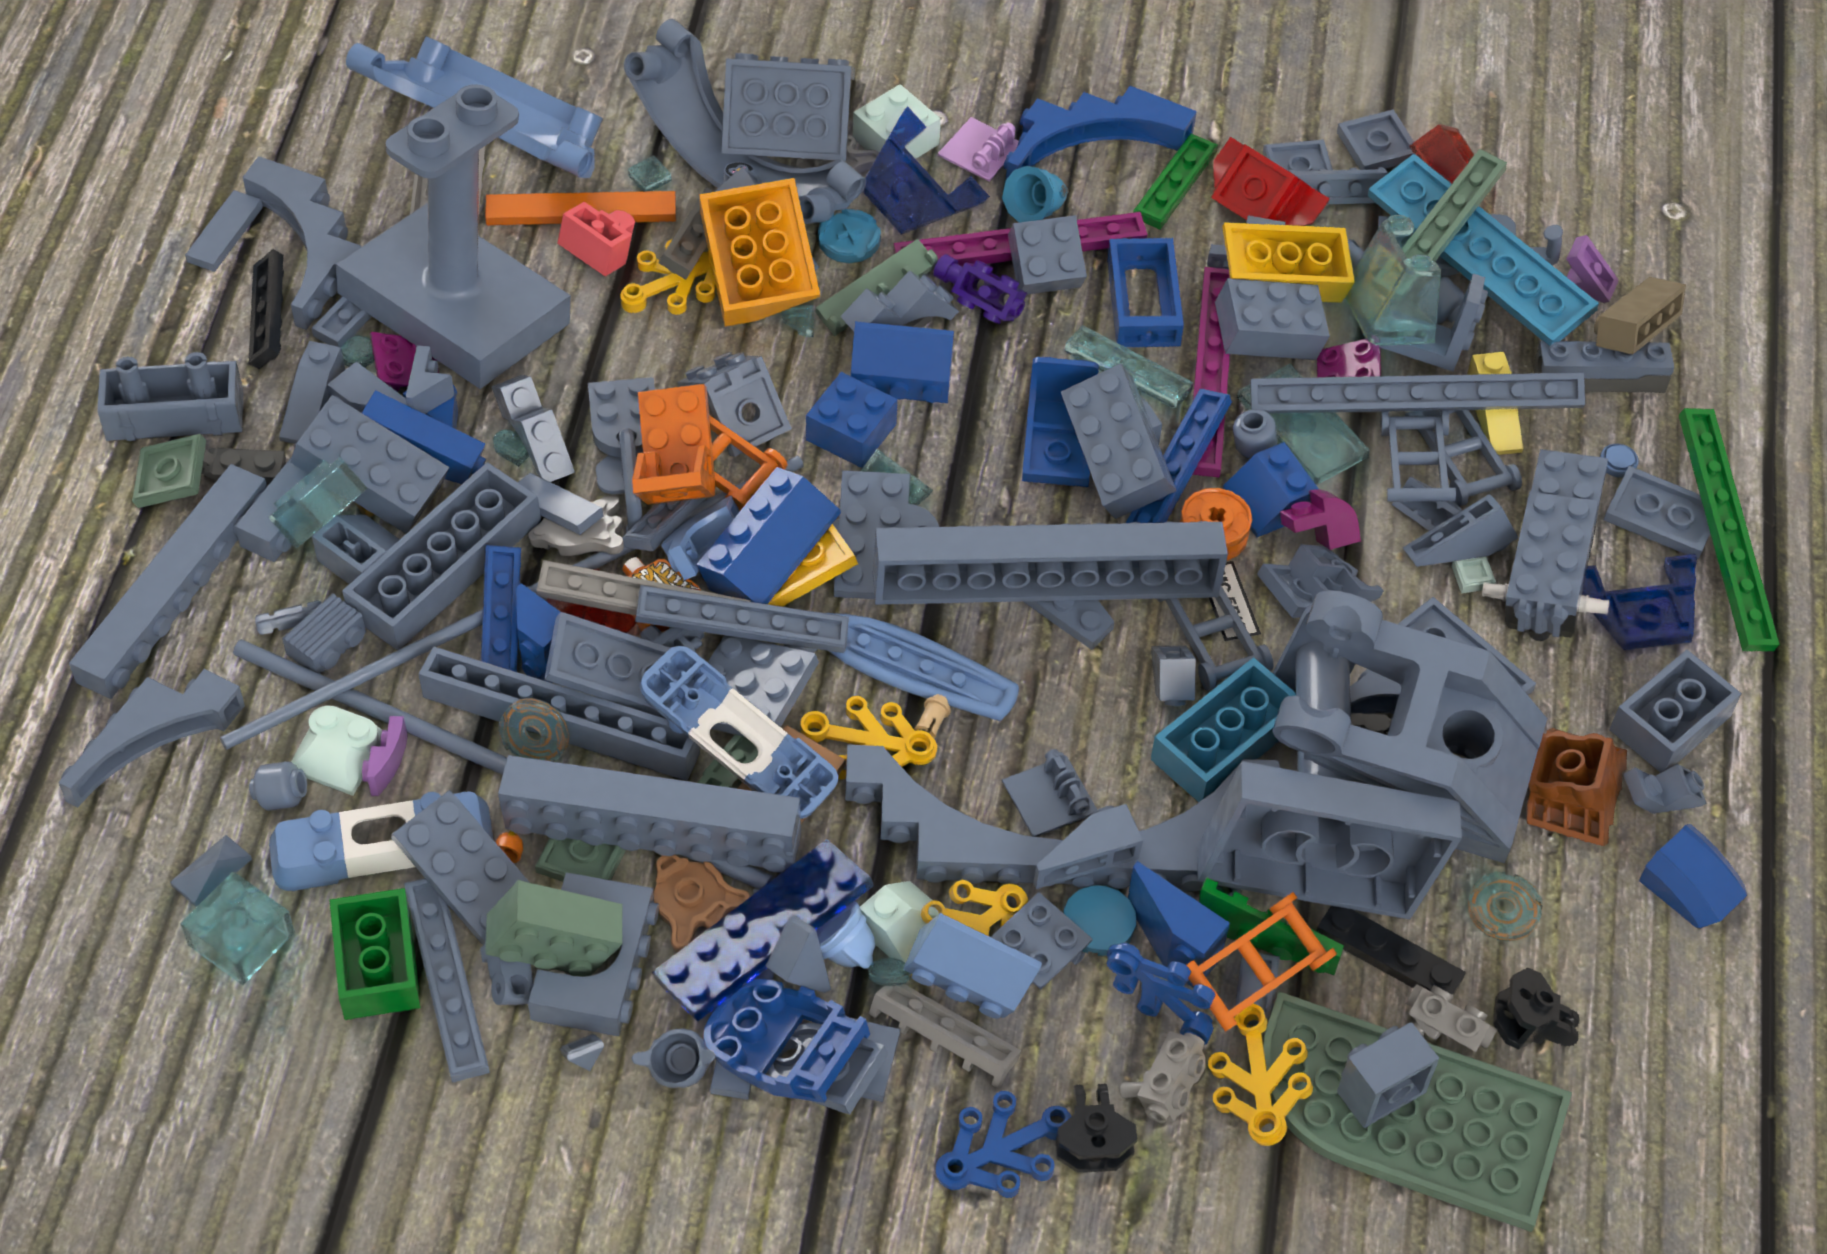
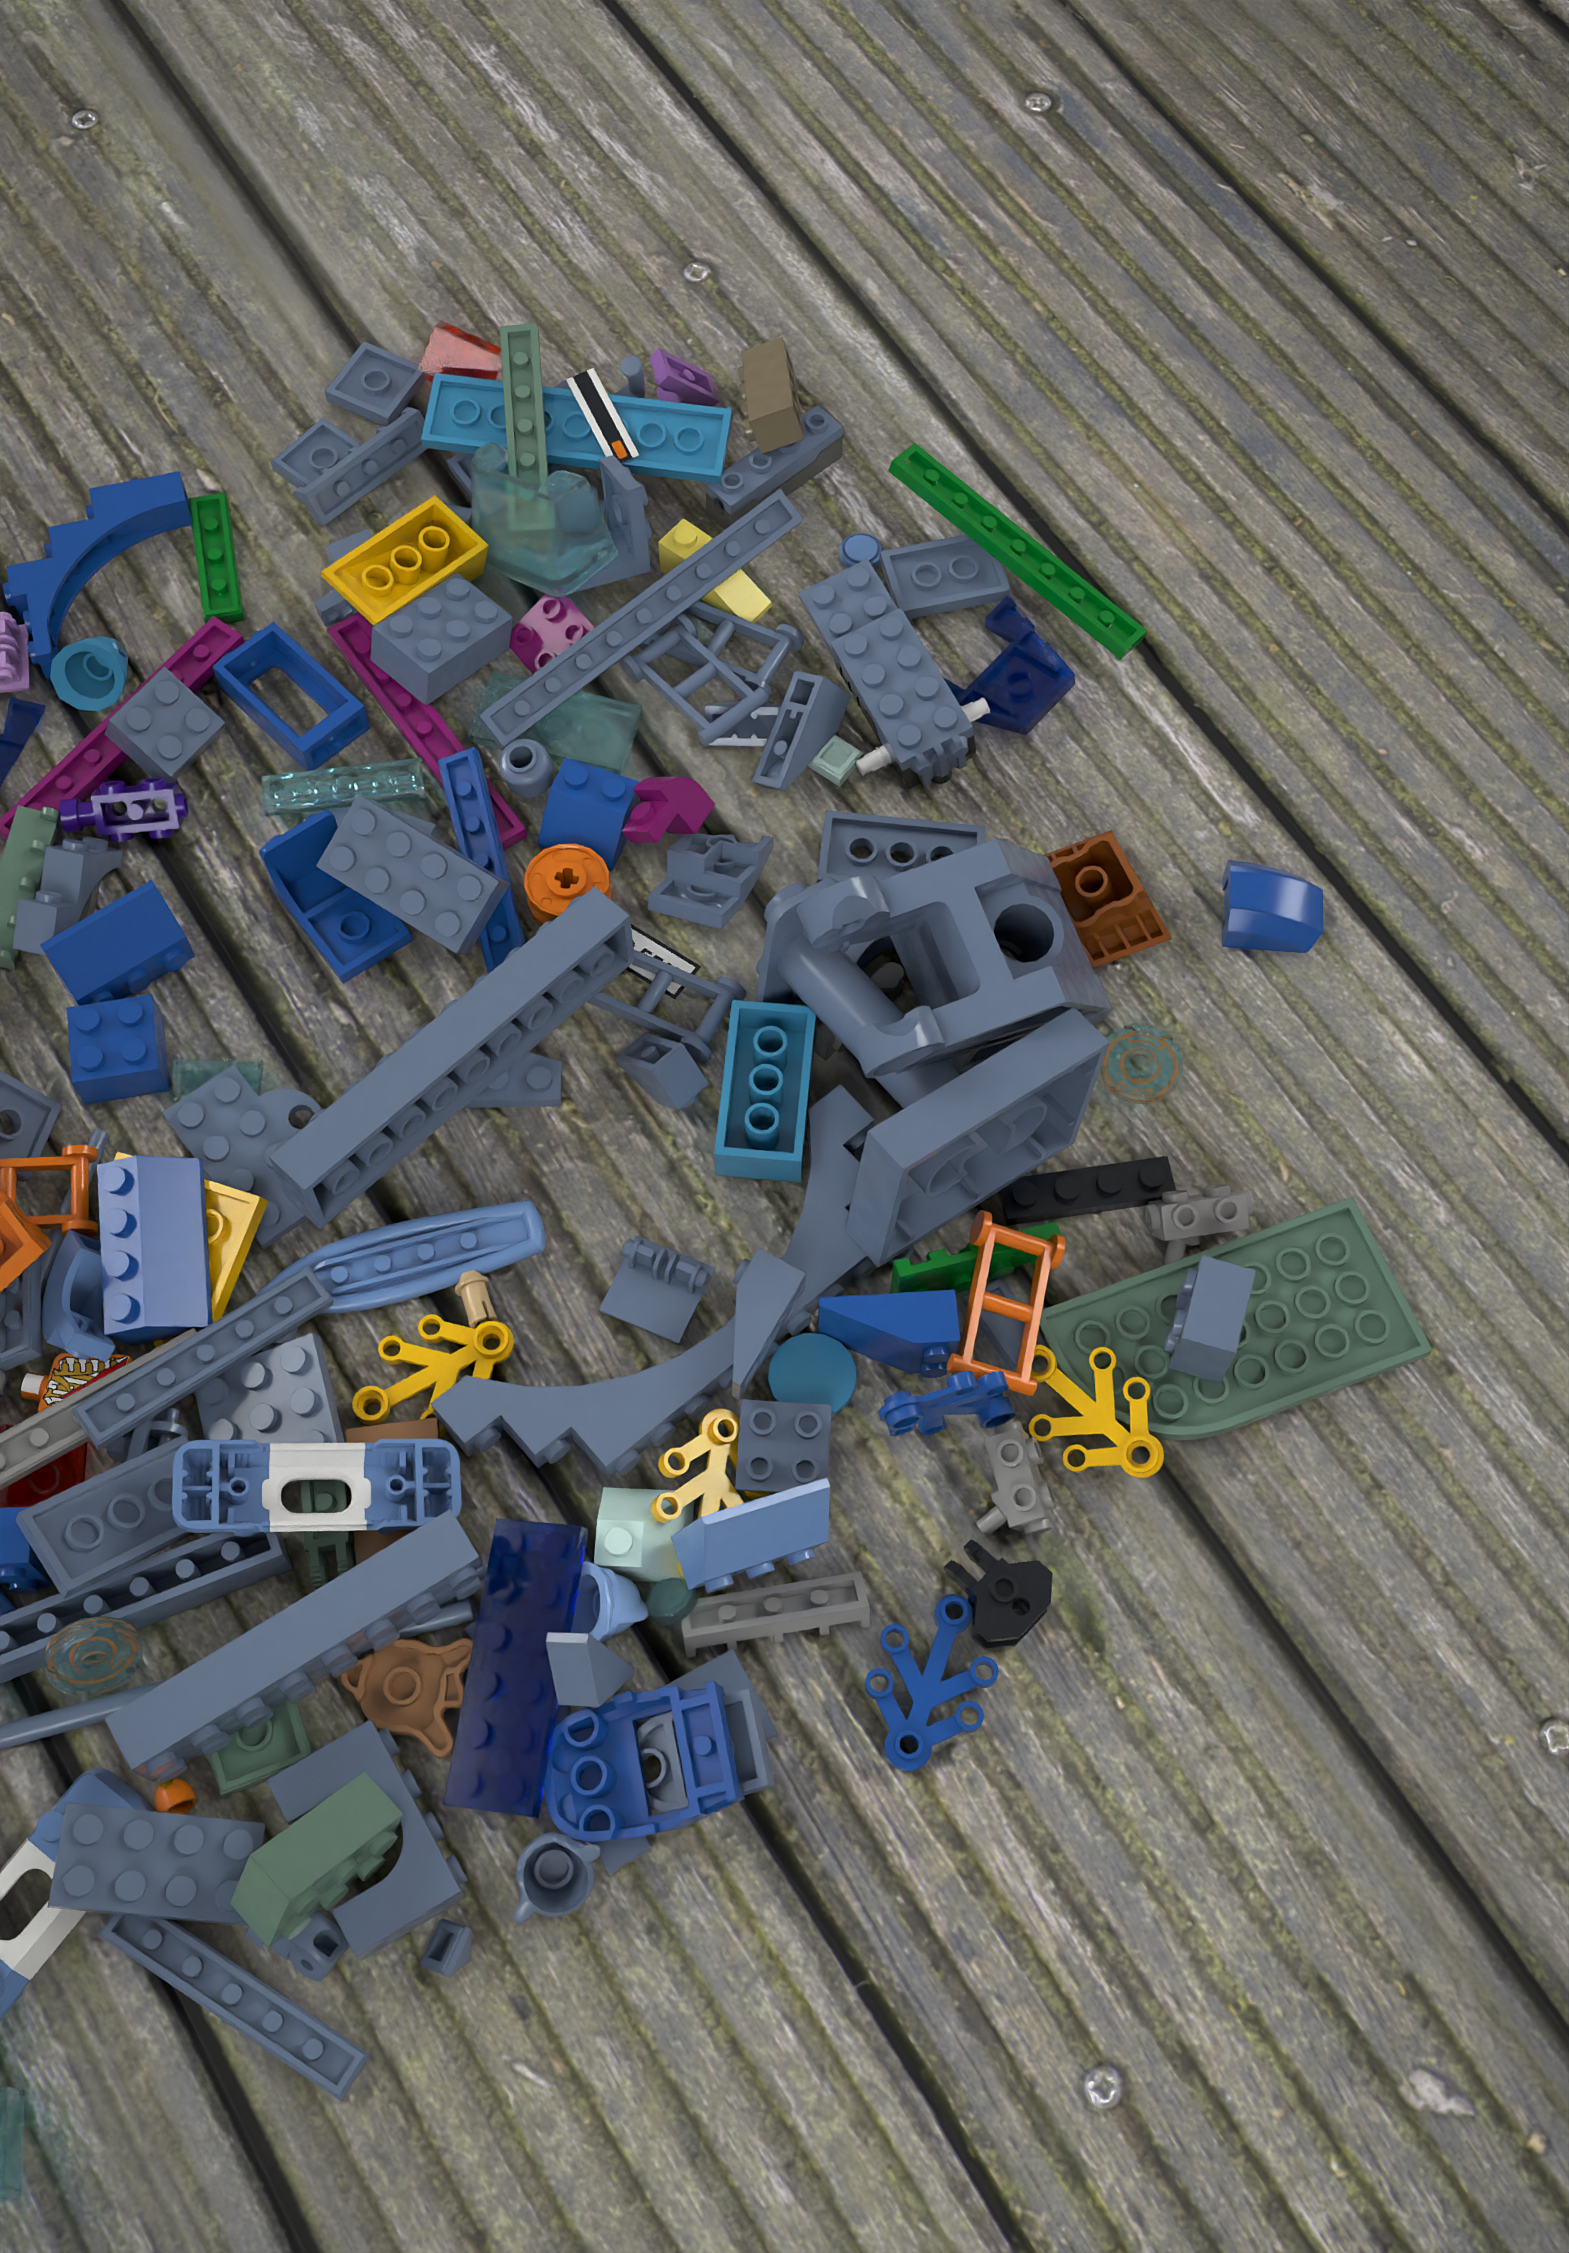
camera: 40 degrees left, 10 degrees up
green brick [329,888,421,1020] -> none
red piece [1211,137,1330,226] -> none
black hinge [1493,968,1580,1049] -> none
sand blue brick [1609,649,1742,773] -> none
sand blue slope [1623,764,1707,814] -> none
none -> sticker [566,368,639,463]

